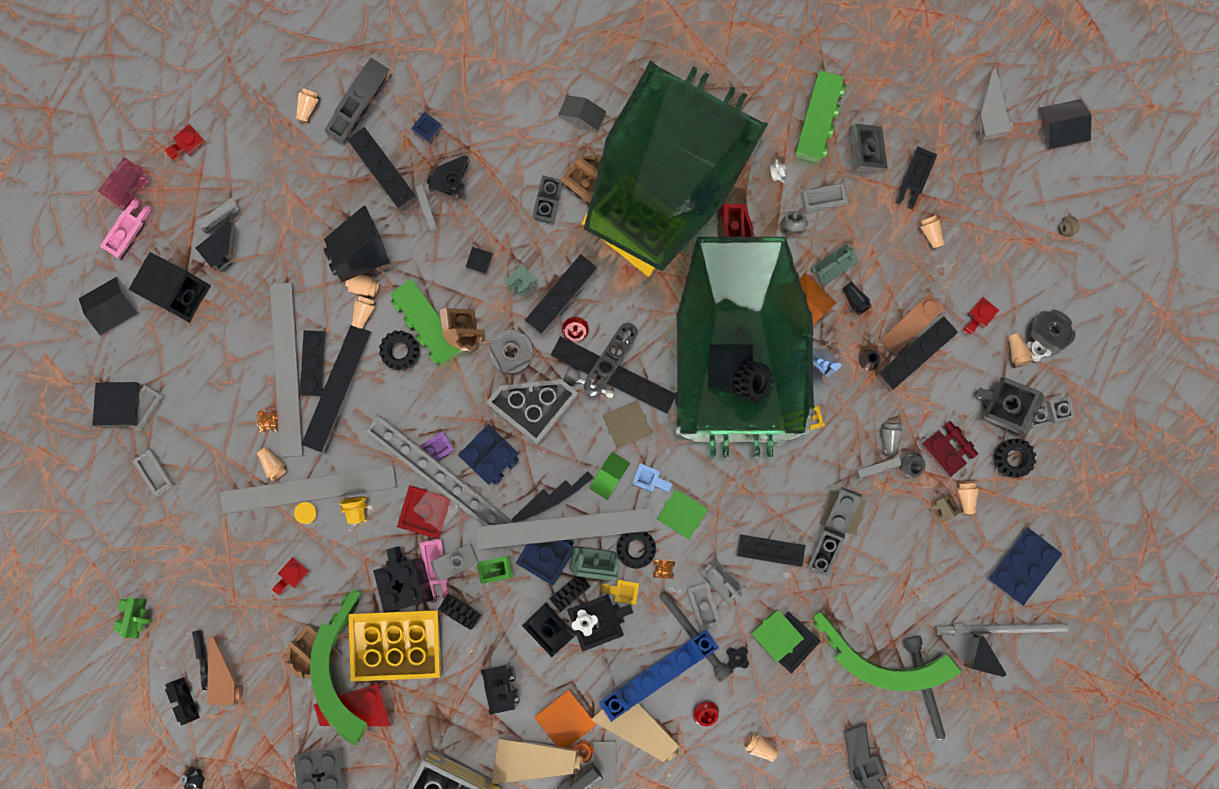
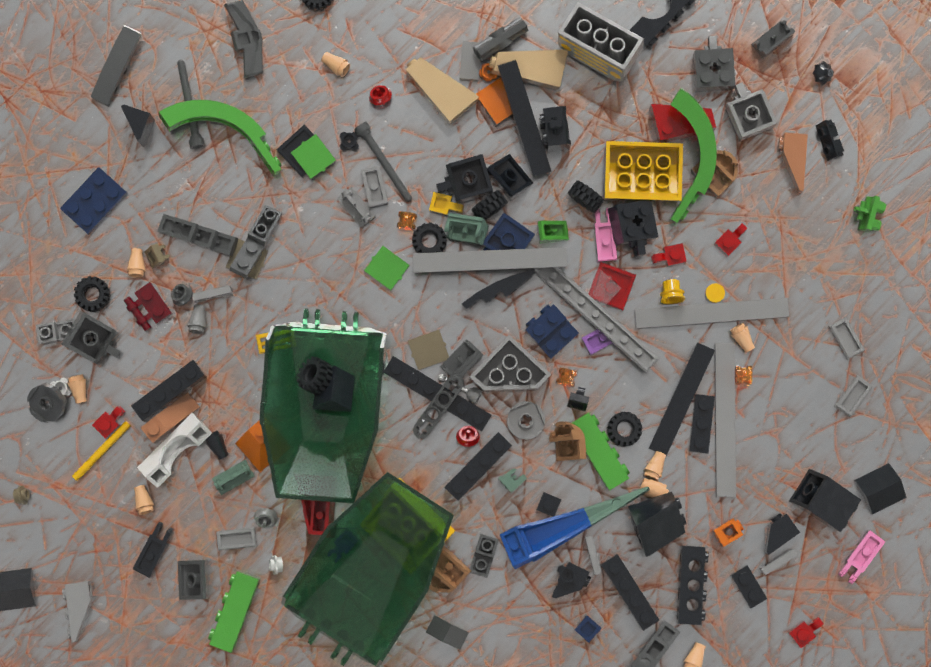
camera: 170 degrees left, 0 degrees up
black tile [92,382,140,427] -> none
clear pink brick [98,157,149,210] -> none
black piece [192,630,208,691] -> none
light grey plate [430,543,478,582] -> none
white plate [572,610,598,636] -> none
bright green slope [589,452,630,500] -> none
blue slope [599,630,719,722] -> none
light blue plate [632,463,672,492] -> none
black plate [737,534,806,567] -> none
light blue wedge [793,349,842,378] -> none
black cone [859,349,880,371] -> none
light grey bar [935,623,1068,637] -> none
none -> yellow bar [72,421,131,481]
none -> dark grey slope [91,25,142,105]
none -> white arch [137,413,212,488]
none -> dark grey slope [157,214,238,257]
none -> dark grey hinge [440,339,483,382]
none -> black slope [497,59,551,177]
none -> blue plate [500,487,650,569]
none -> clear orange wheel [556,368,578,387]
none -> black tile [567,387,590,411]
none -> red plate [651,243,687,266]
none -> black brick [676,546,709,625]
none -> orange brick [712,518,744,547]
none -> light grey hinge [725,82,778,141]
none -> black plate [730,565,767,609]

